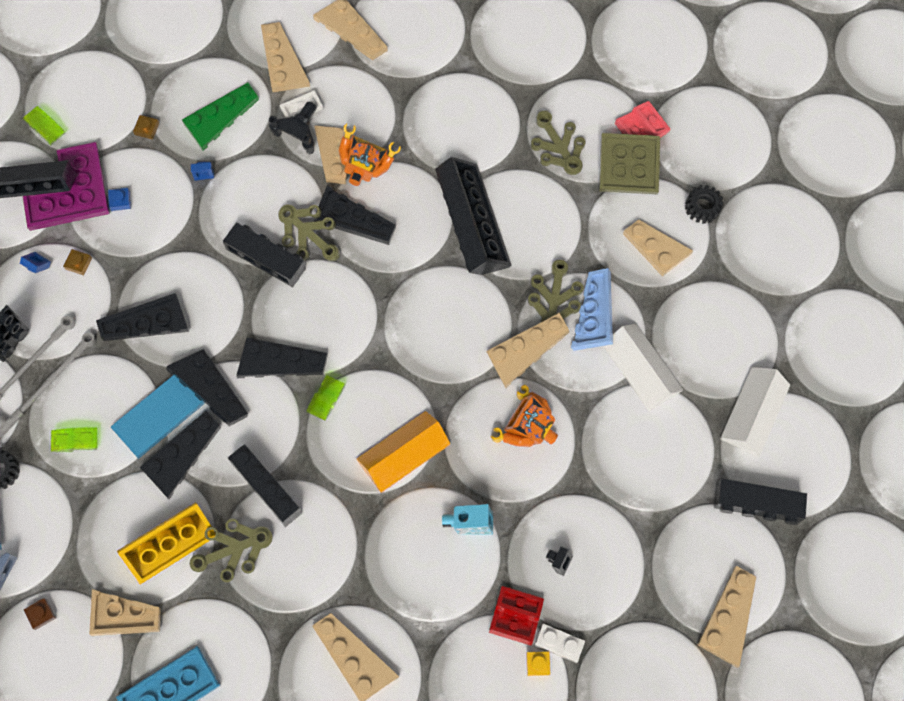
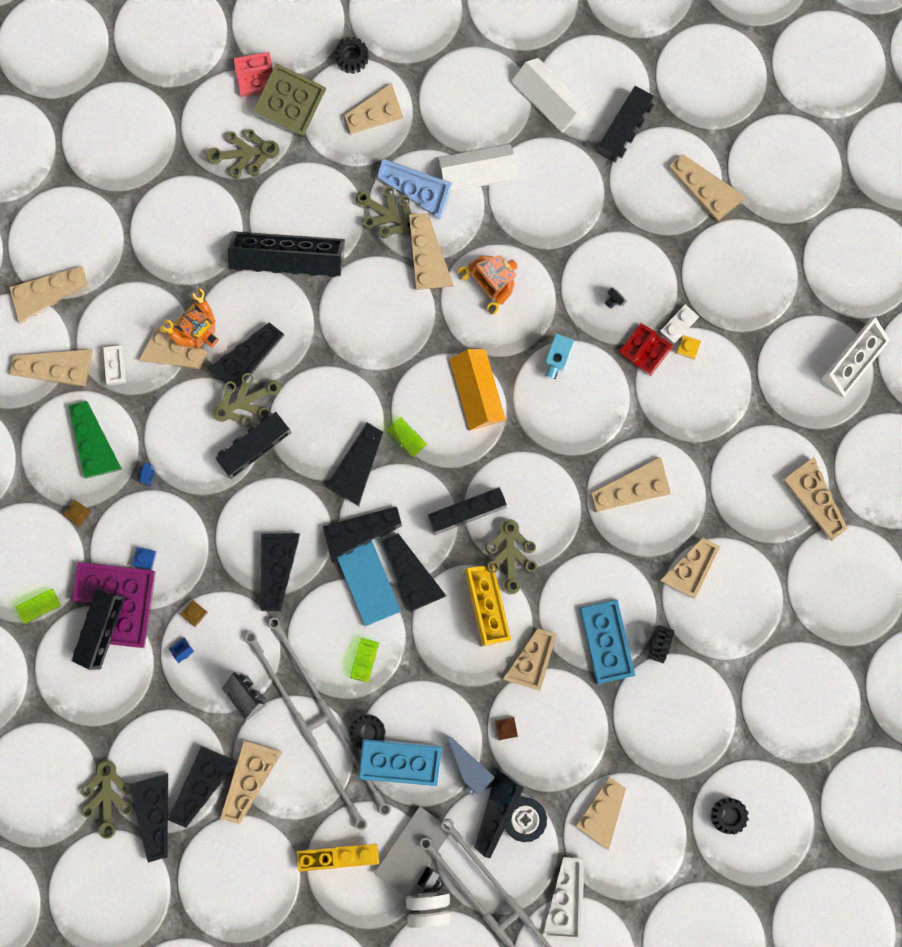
camera: 65 degrees left, 10 degrees up
black axle [269,102,317,154] -> none

